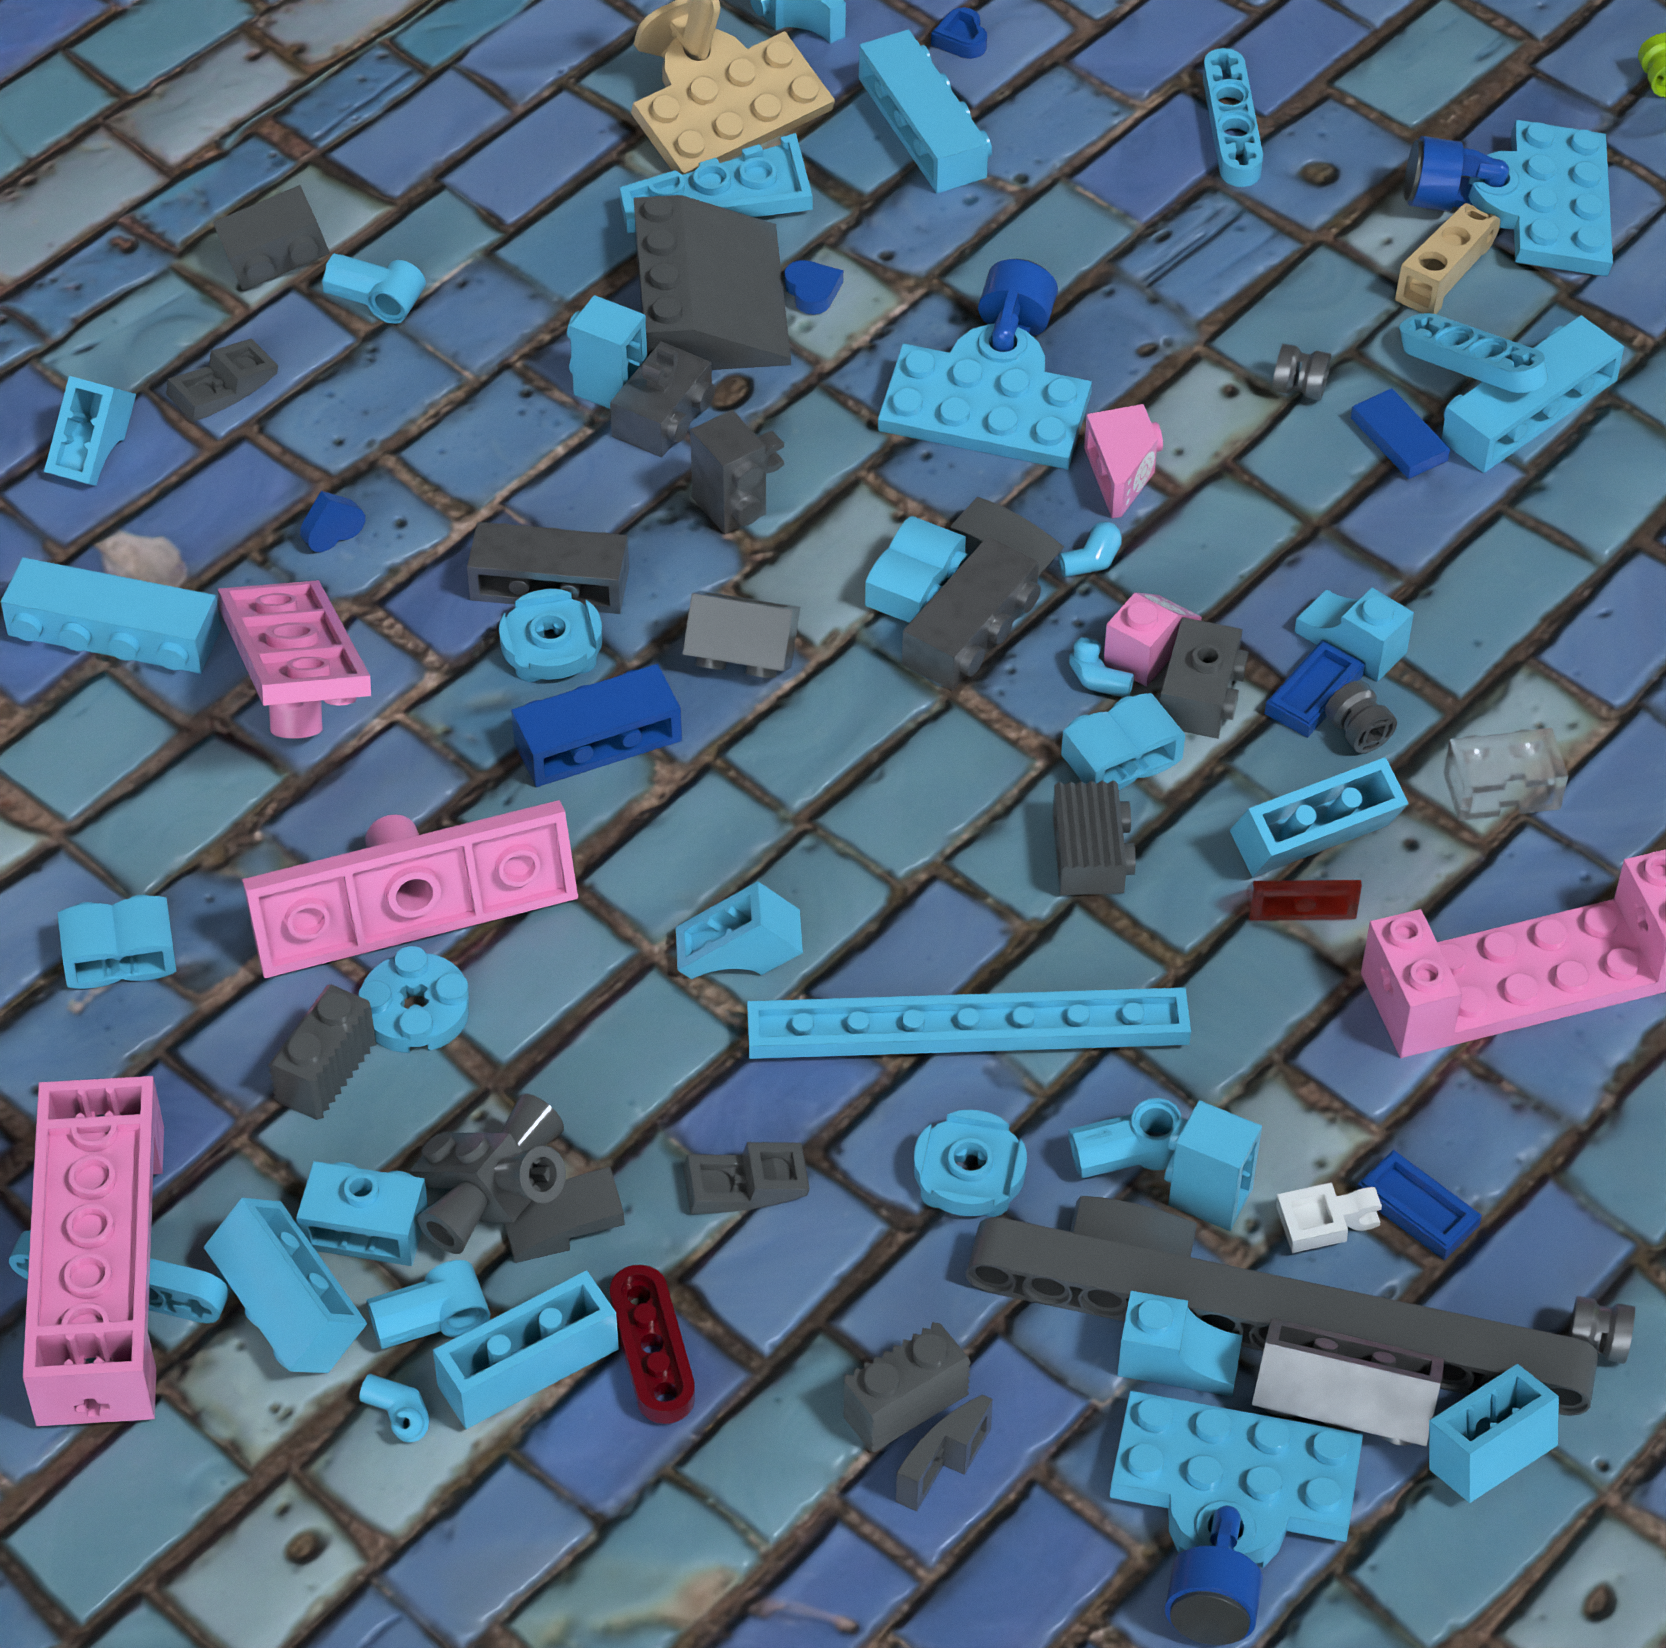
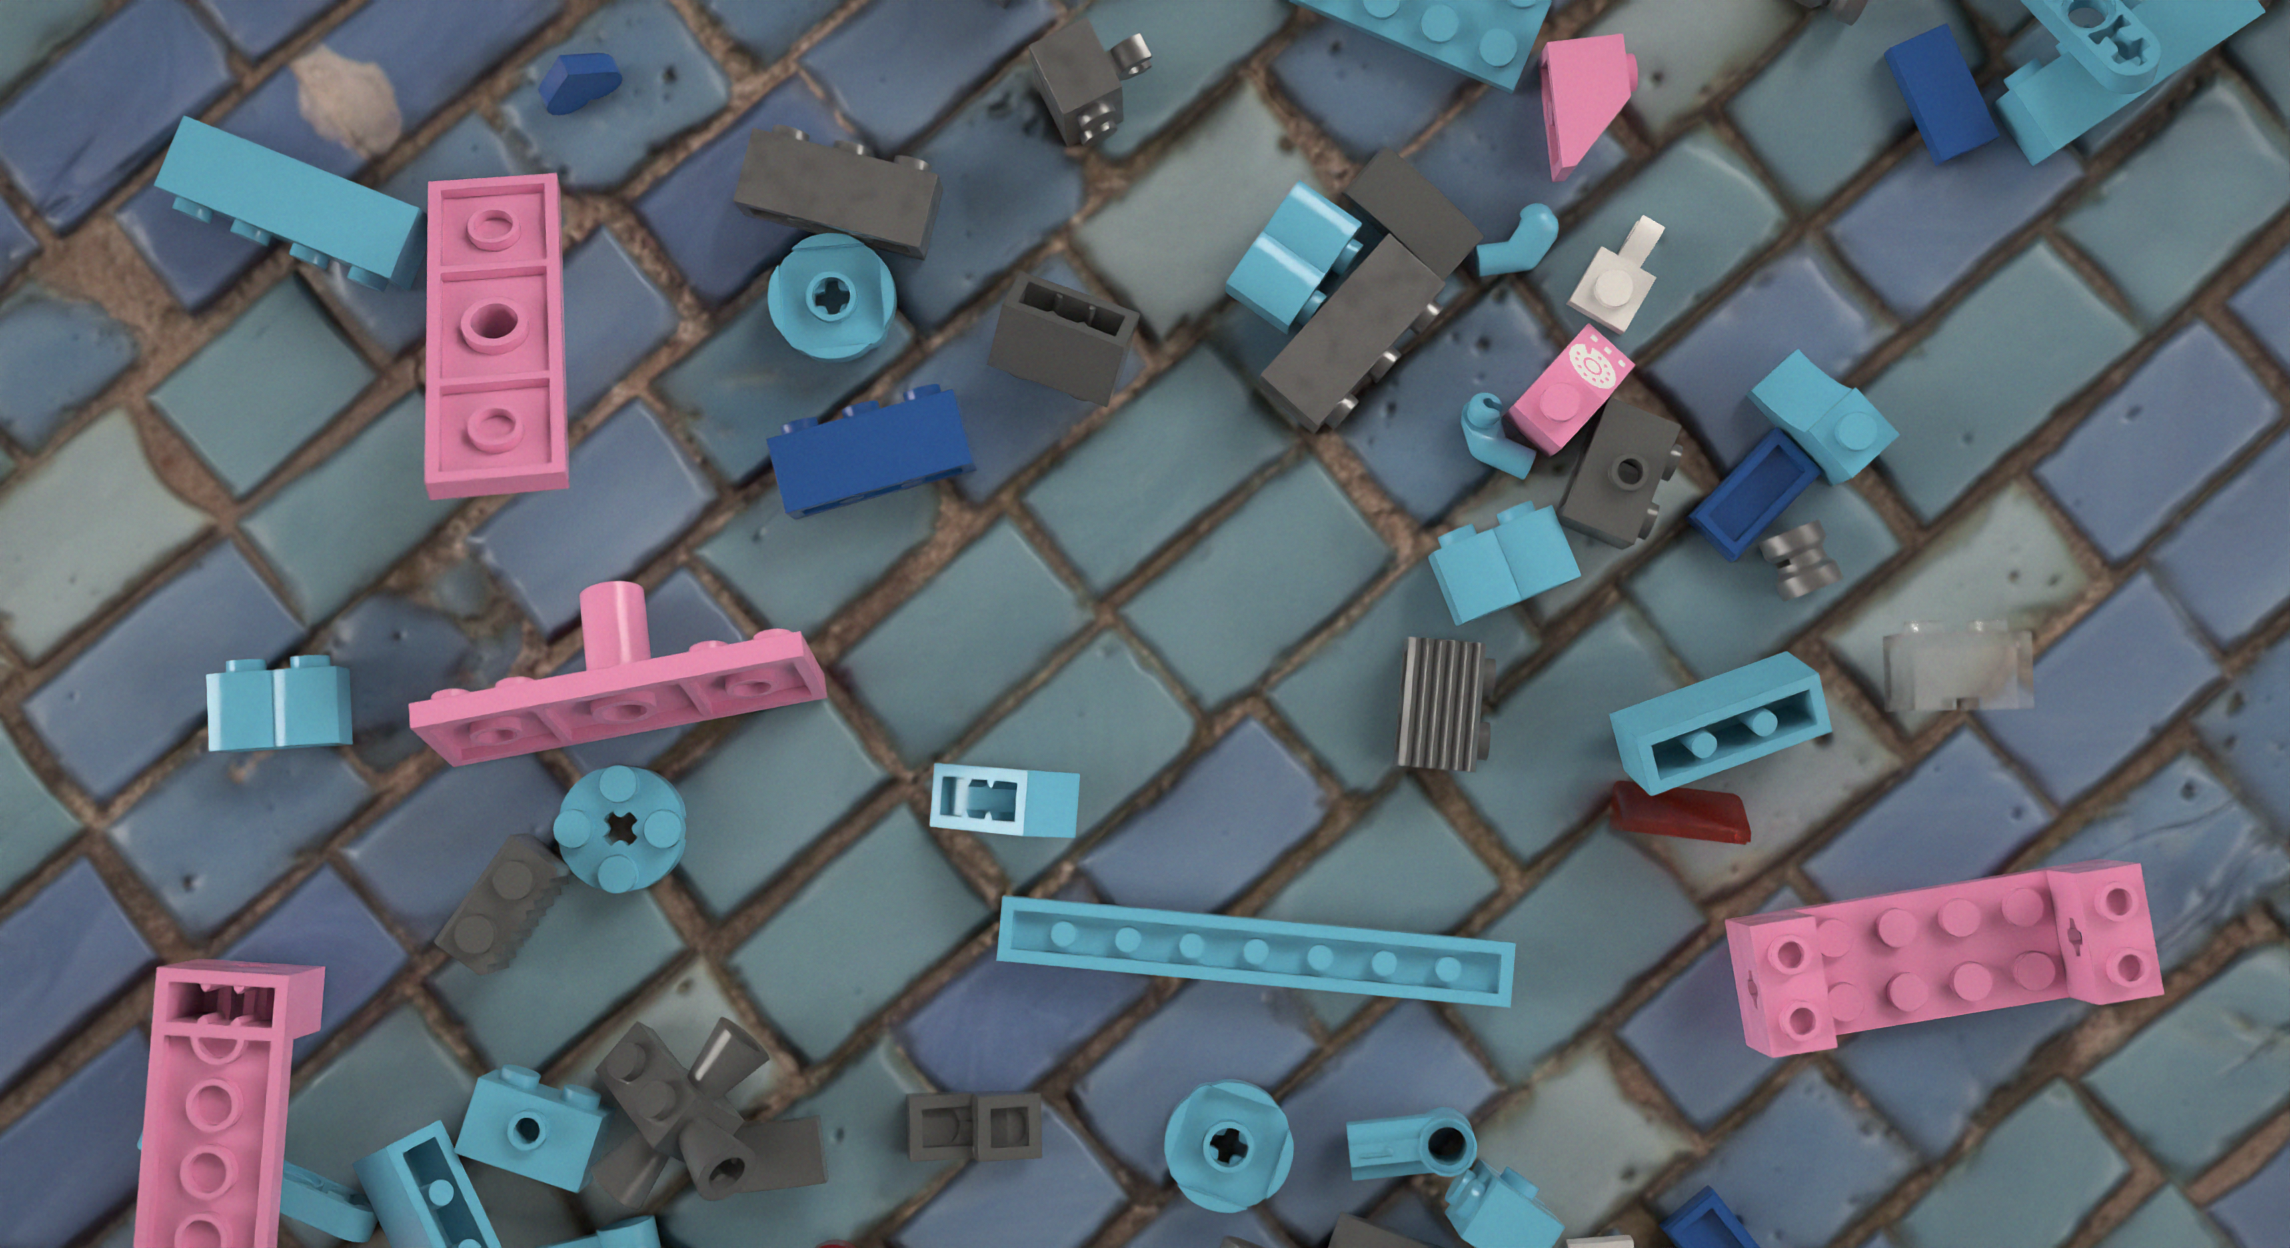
camera: 10 degrees right, 35 degrees up
none -> white plate [1567,215,1665,335]

